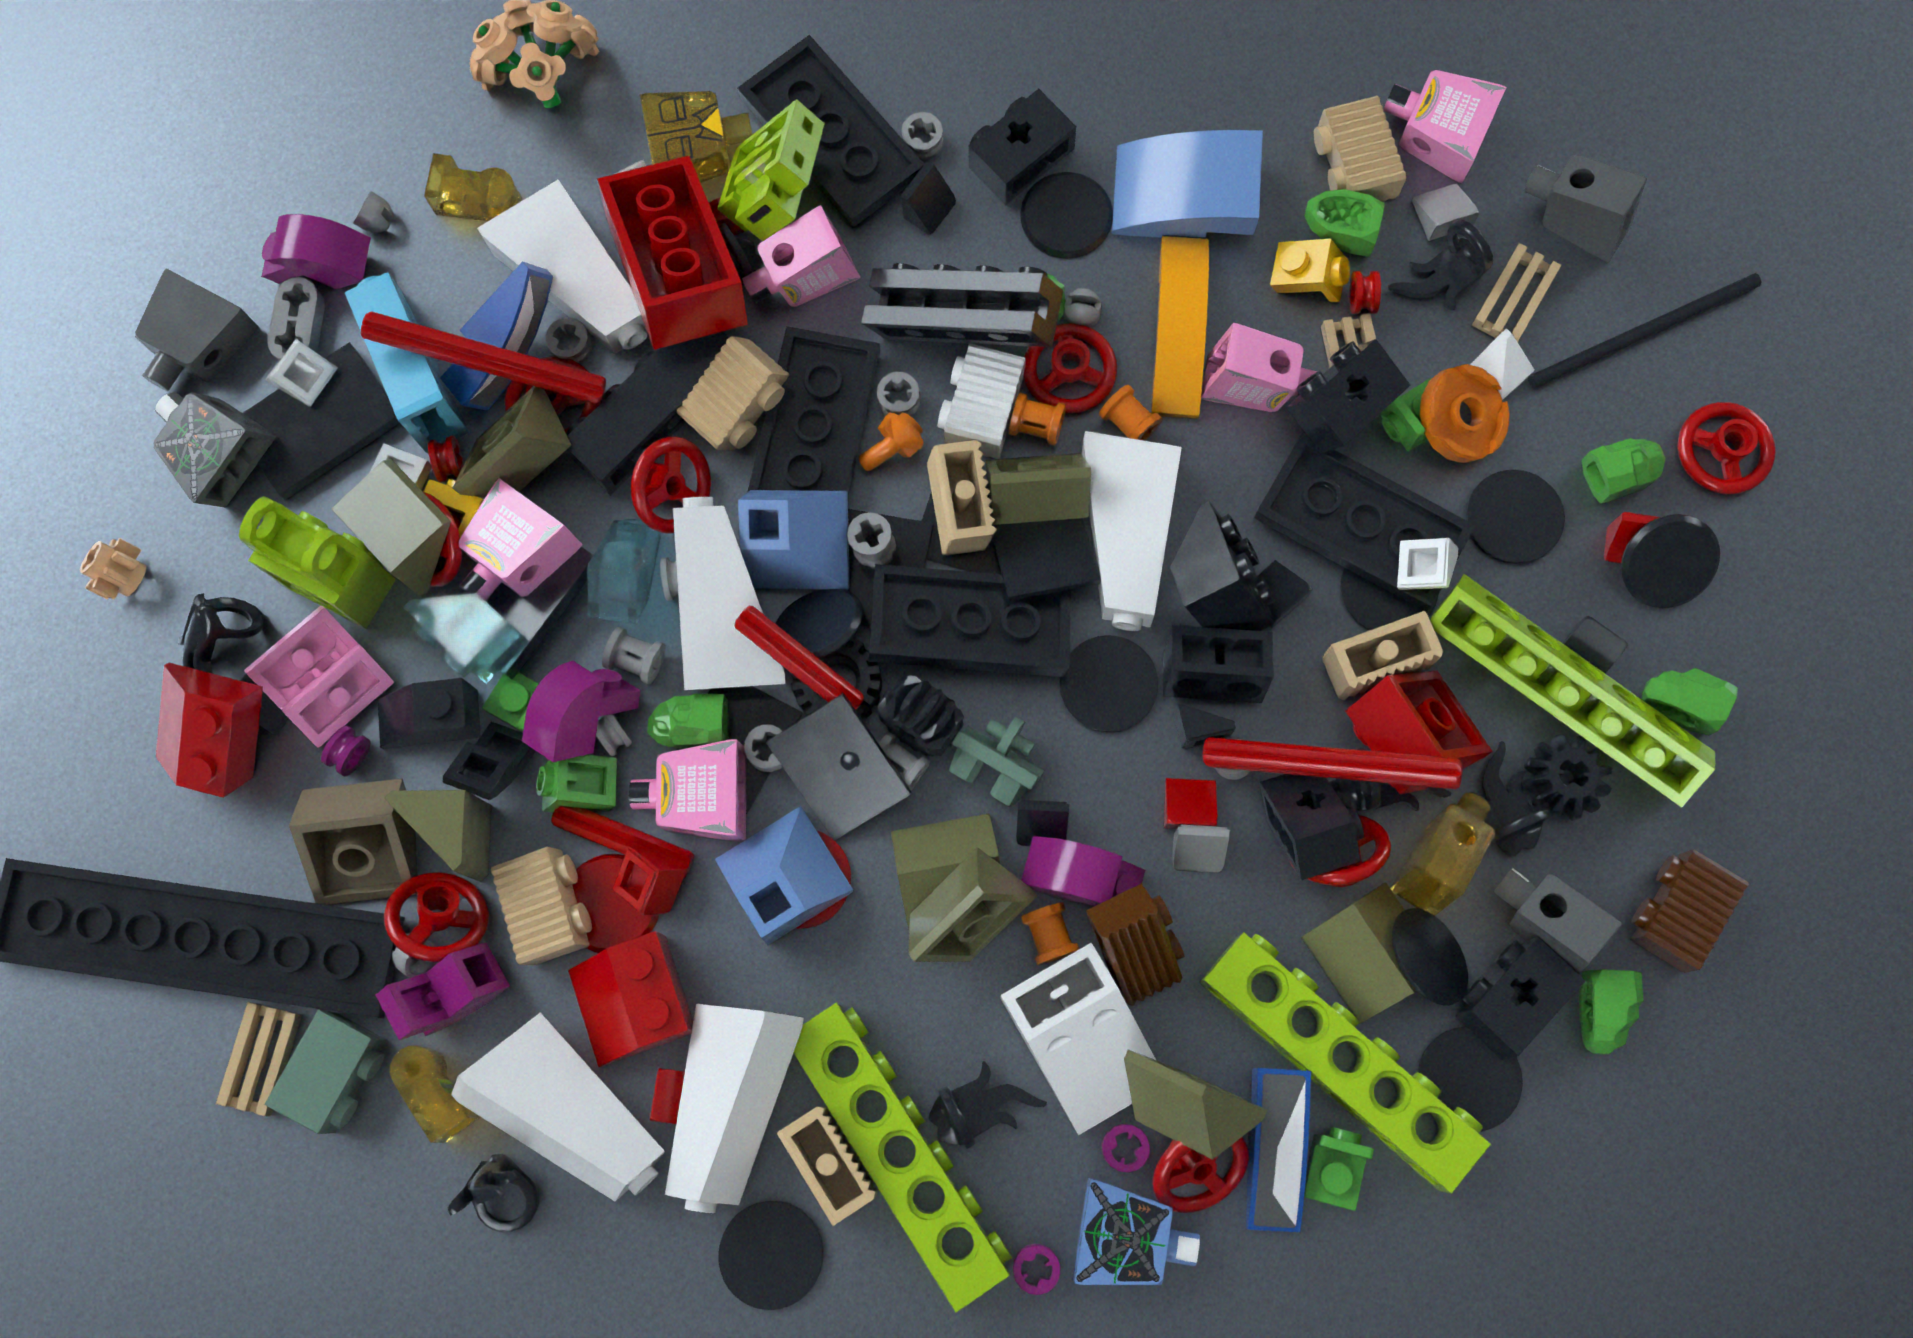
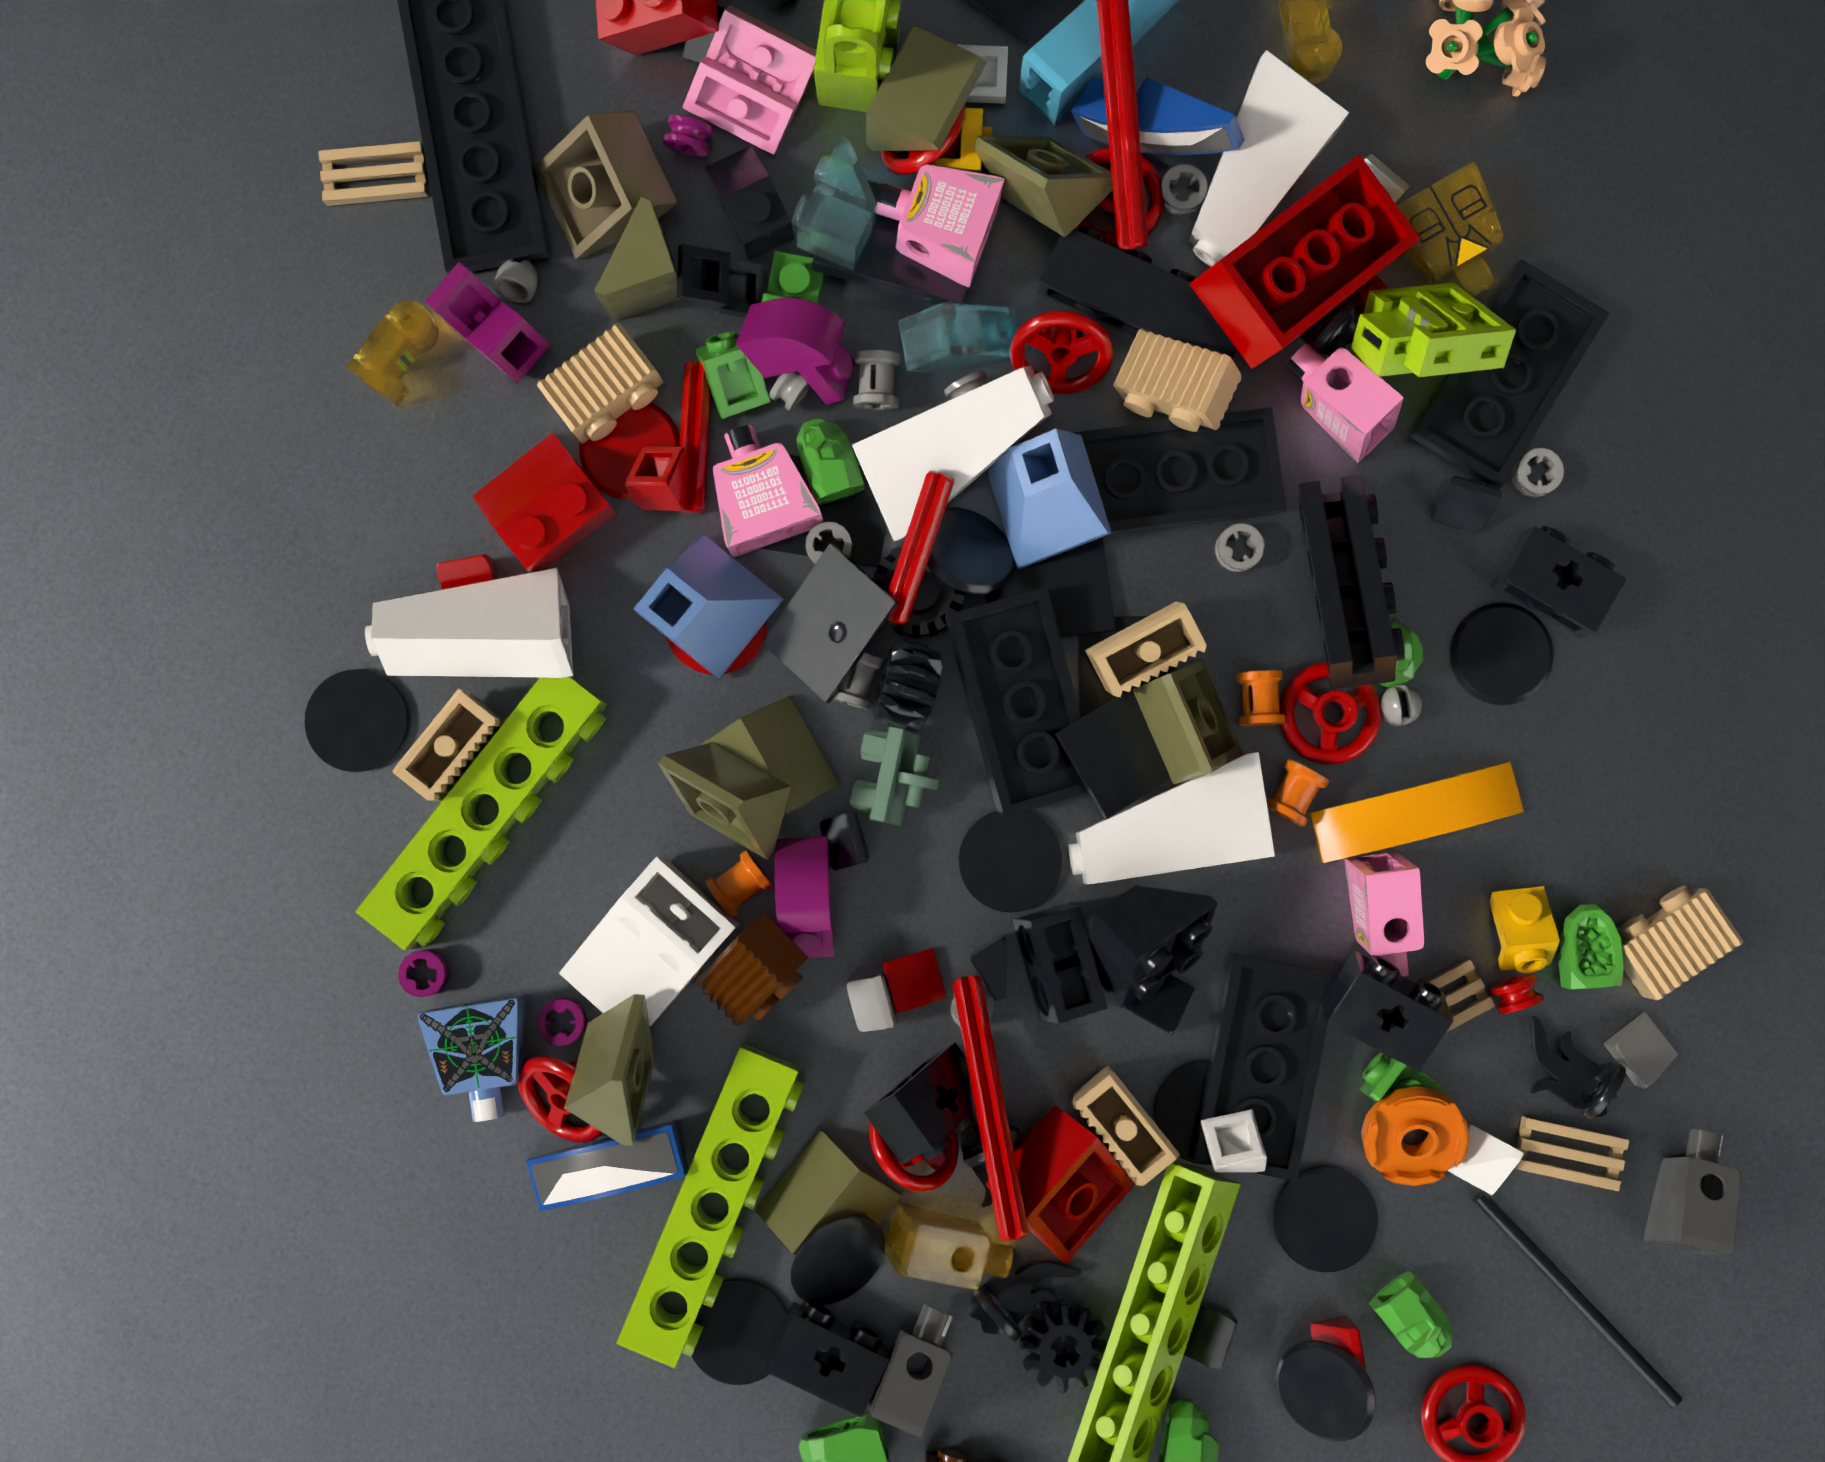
camera: 70 degrees right, 10 degrees up
sand green brick [264,1010,387,1134] -> none
red piece [384,872,489,962] -> none
red bush [428,435,464,483] -> none
black piece [448,1154,539,1232] -> none
white slope [451,1012,665,1201] -> none
light grey bush [847,512,896,569] -> none
orange plate [858,412,924,471] -> none
black piece [929,1061,1047,1149] -> none
white brick [937,344,1026,459] -> none
medium blue slope [1112,130,1263,239] -> none
bright green bracket [1304,1127,1374,1211] -> none
bright pink torso [1383,70,1506,184] -> none

